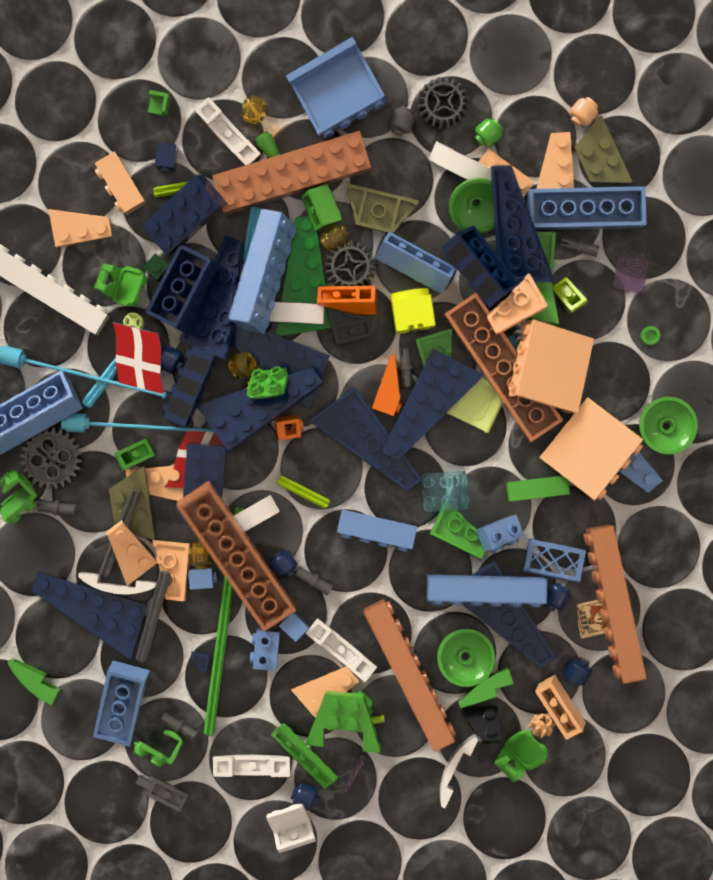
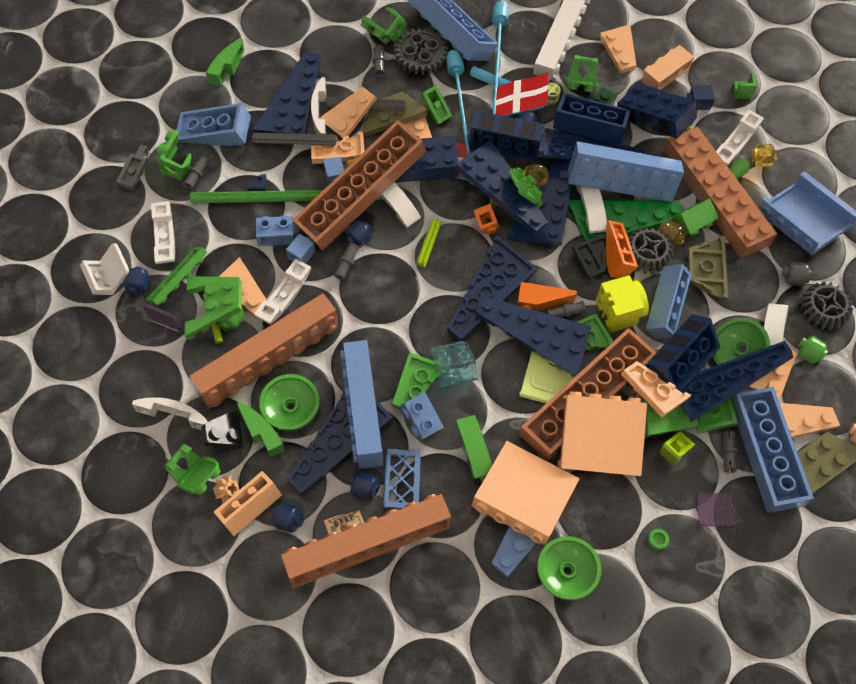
camera: 80 degrees right, 25 degrees down
medium blue brick [337,509,417,552] -> none

